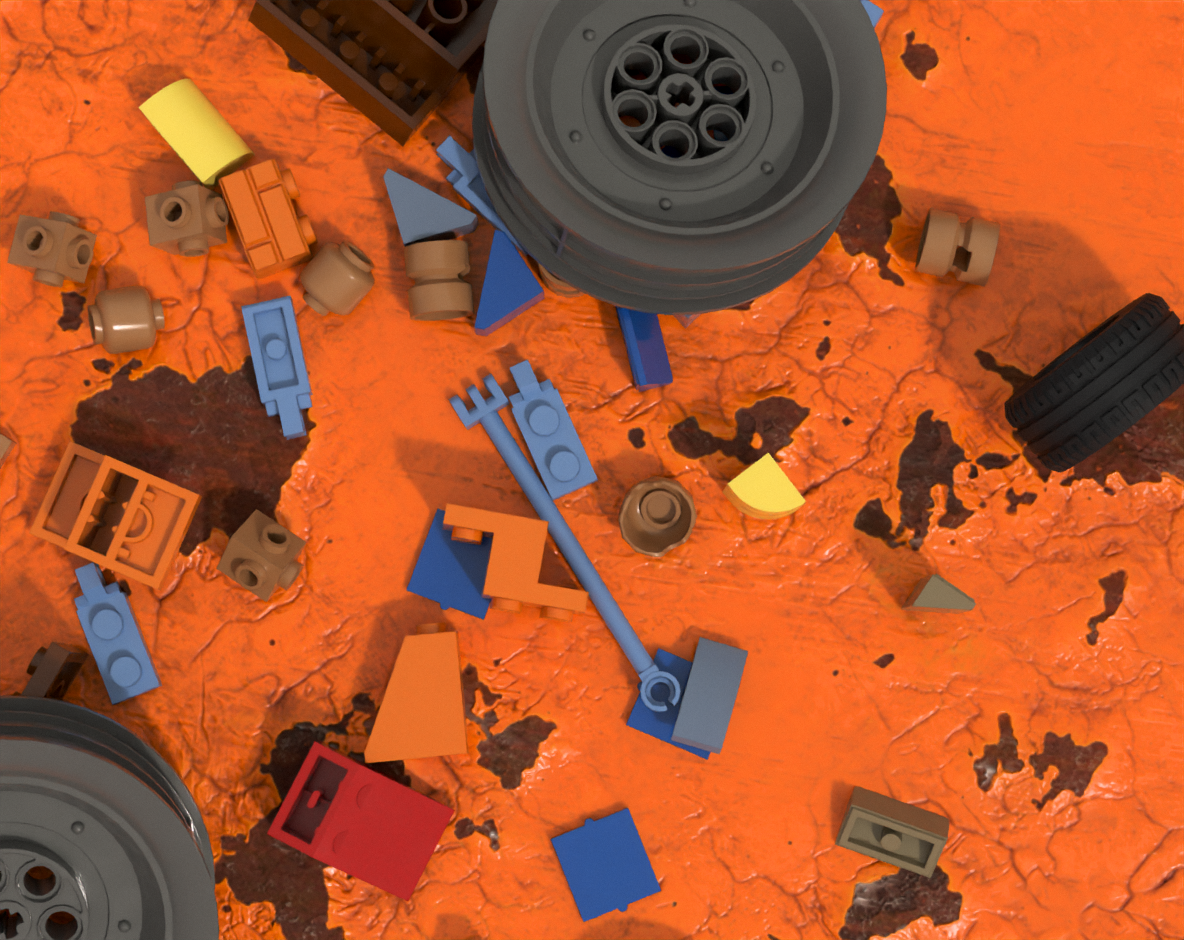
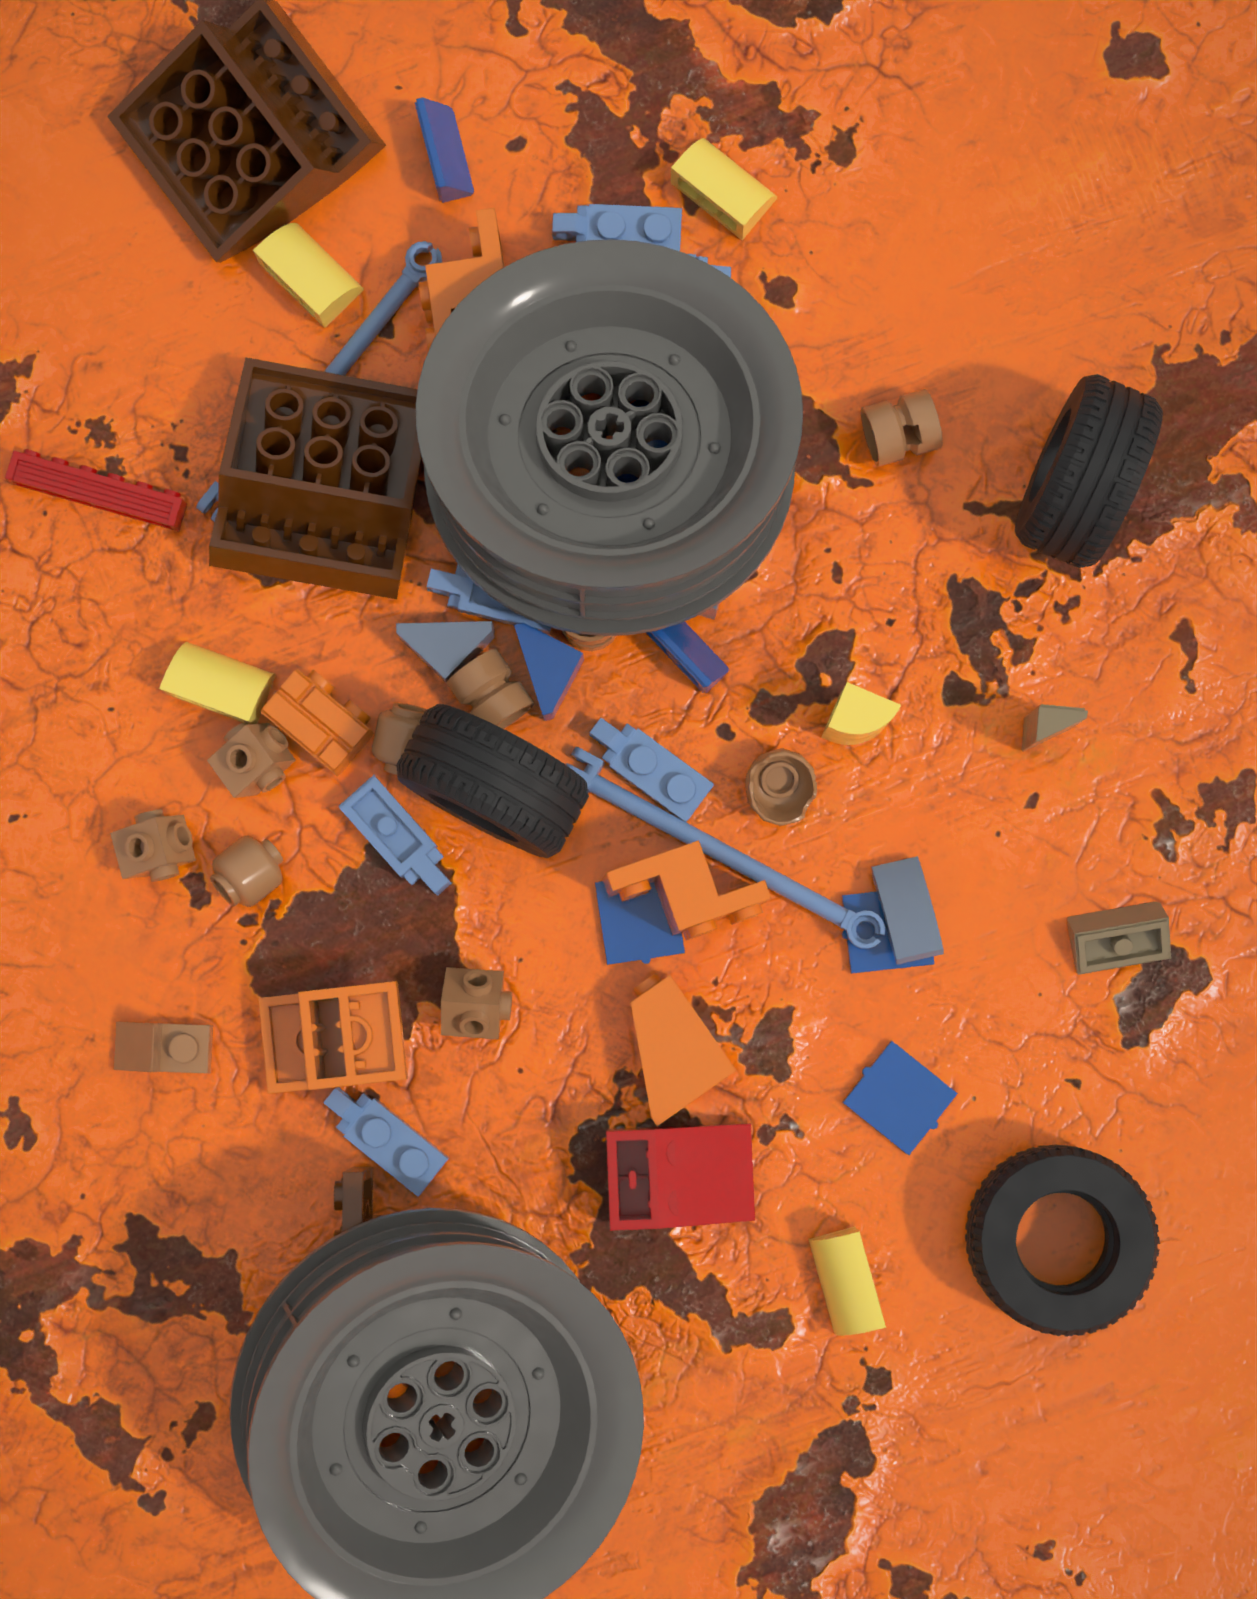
camera: 25 degrees left, 0 degrees up
none -> black tyre [396,704,589,858]

